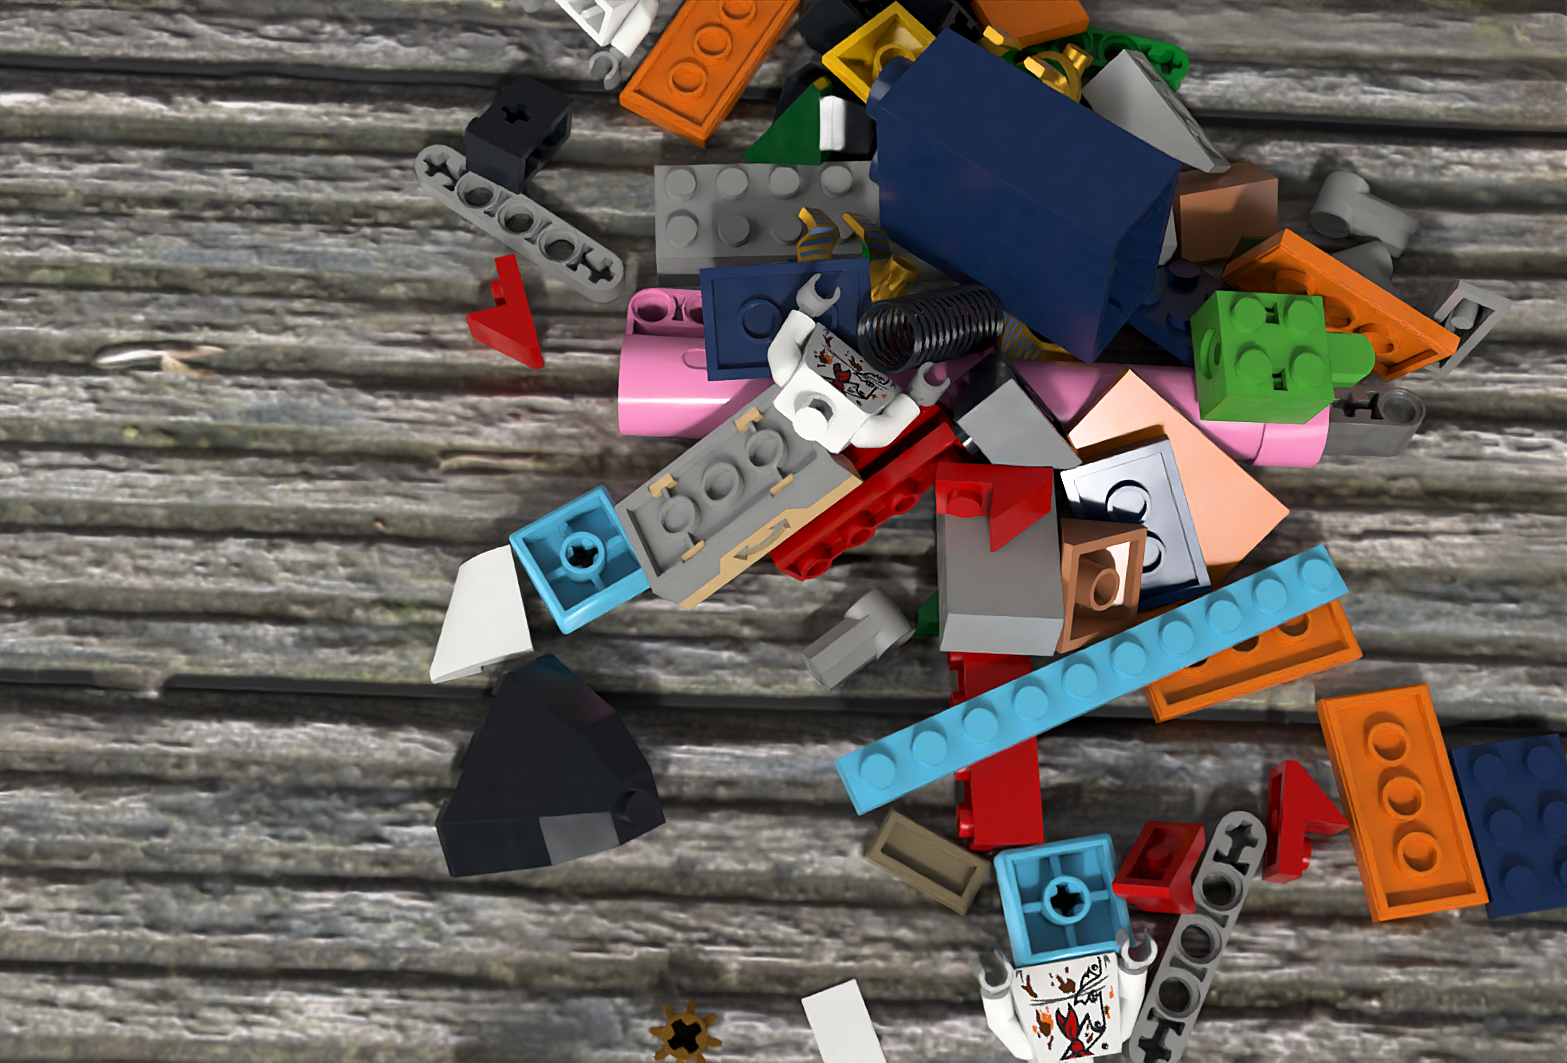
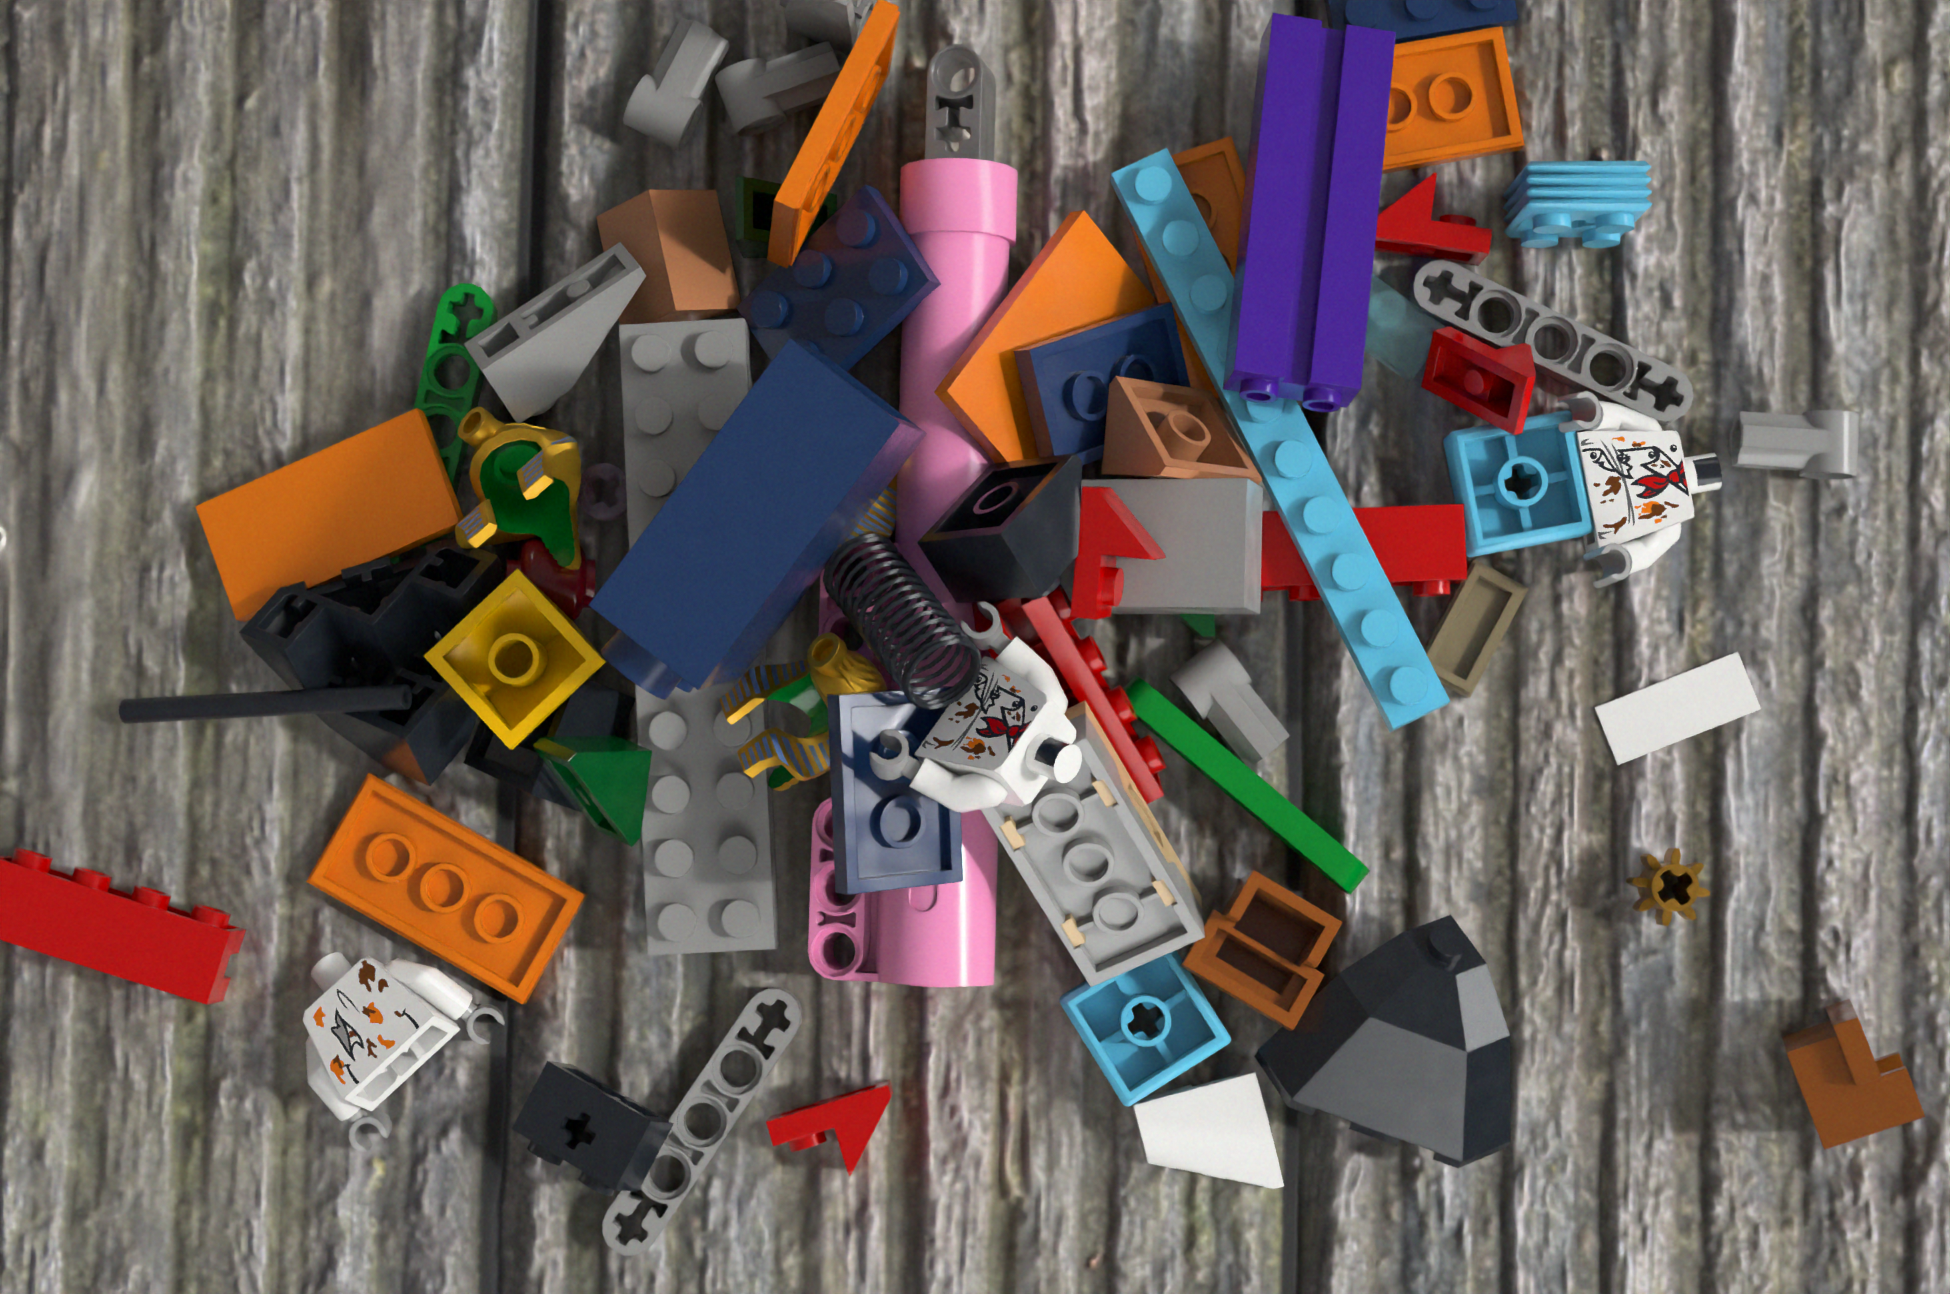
camera: 85 degrees left, 15 degrees up
bright green brick [1190,290,1375,425] -> none
none -> green beam [1123,675,1370,895]
none -> dark orange plate [1180,870,1343,1031]
none -> dark purple brick [1223,13,1396,412]
none -> clear light blue tile [1365,274,1445,382]
none -> medium azure brick [1503,161,1652,248]

